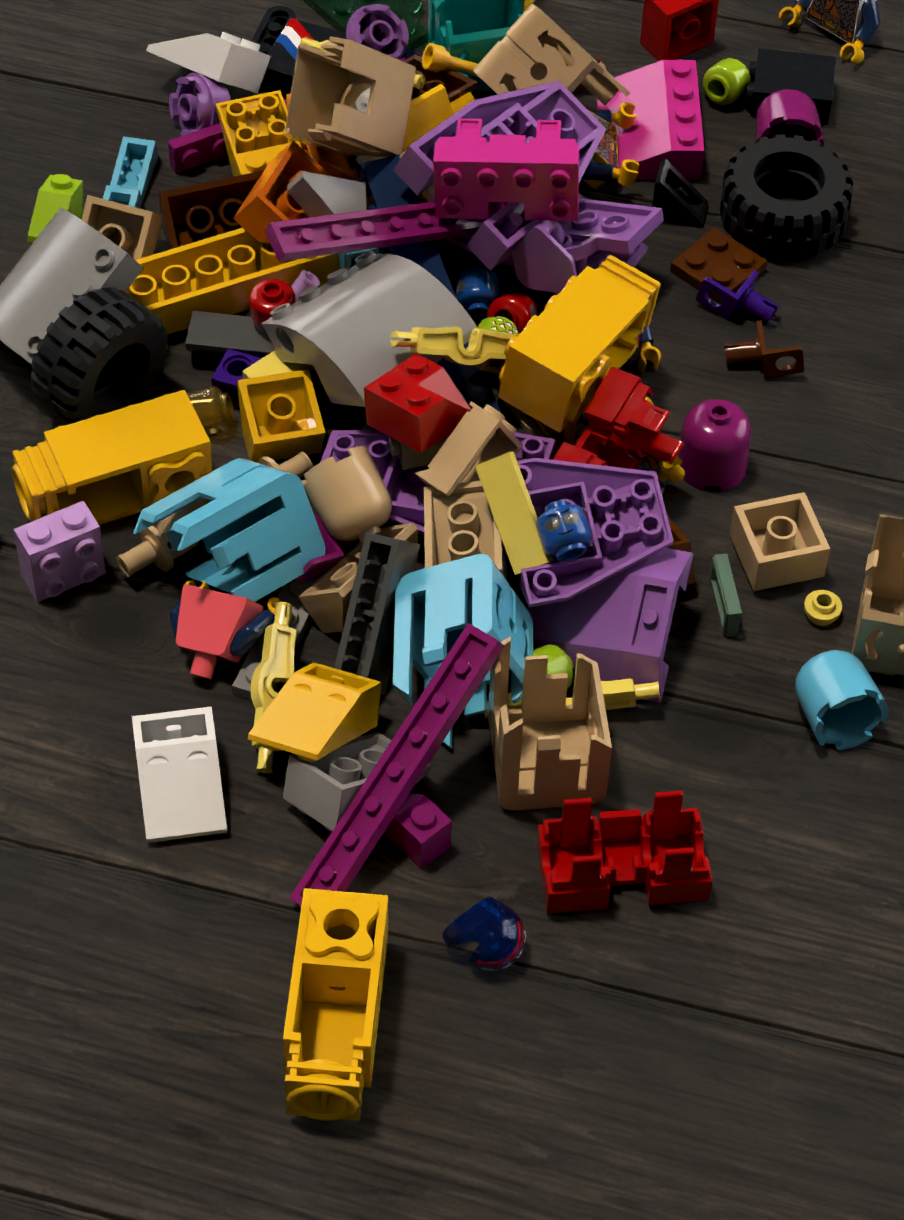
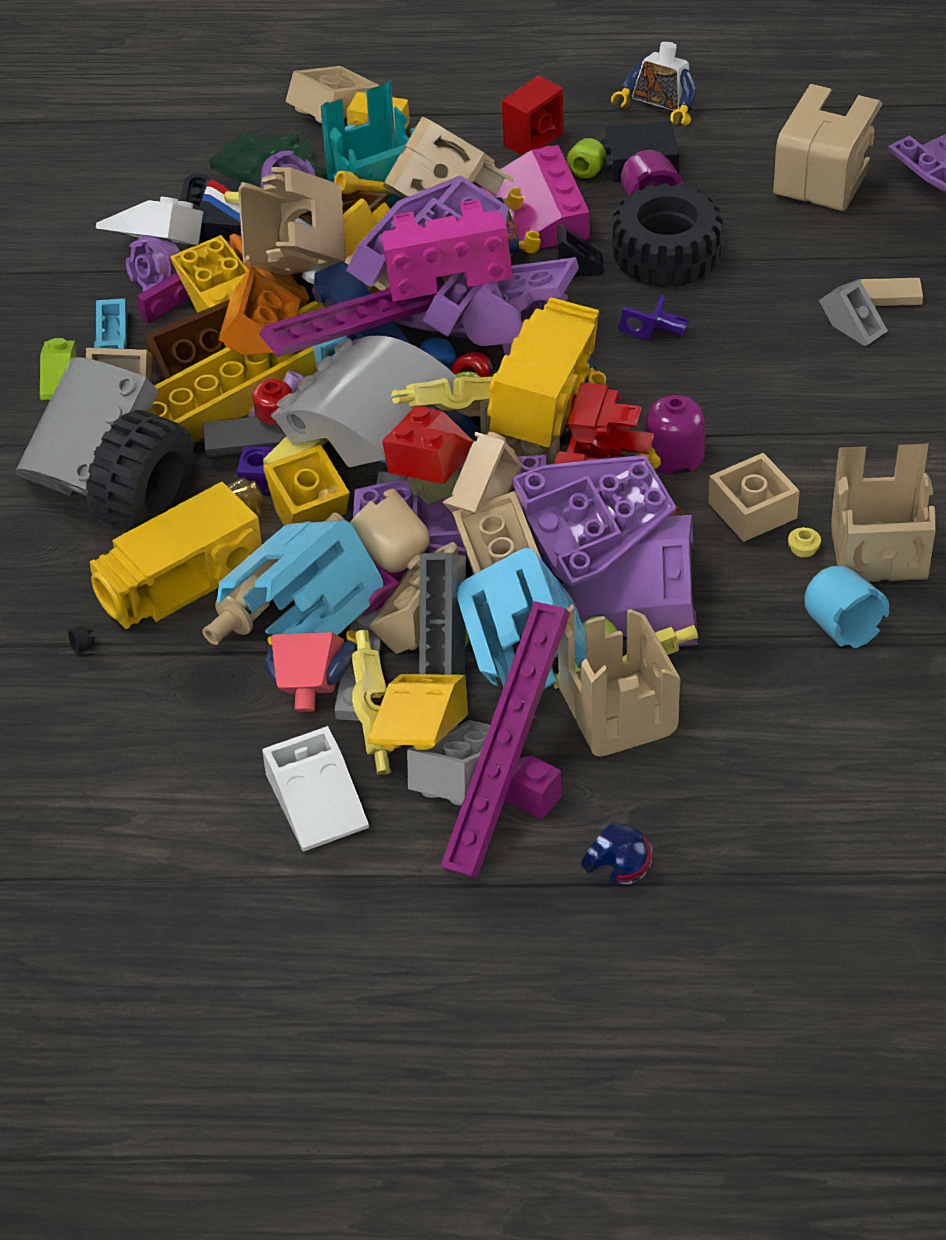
camera: 10 degrees left, 5 degrees down
lavender brick [13,501,106,602] -> none
yellow piece [283,888,388,1121] -> none
light grey slope [287,171,367,217] -> none
light yellow tile [475,452,553,575] -> none
blue head [536,500,592,561] -> none
red piece [536,790,713,914] -> none
reddish brown plate [670,227,767,304] -> none
sand green tile [709,553,742,637] -> none
reddish brown bracket [724,320,804,378] -> none

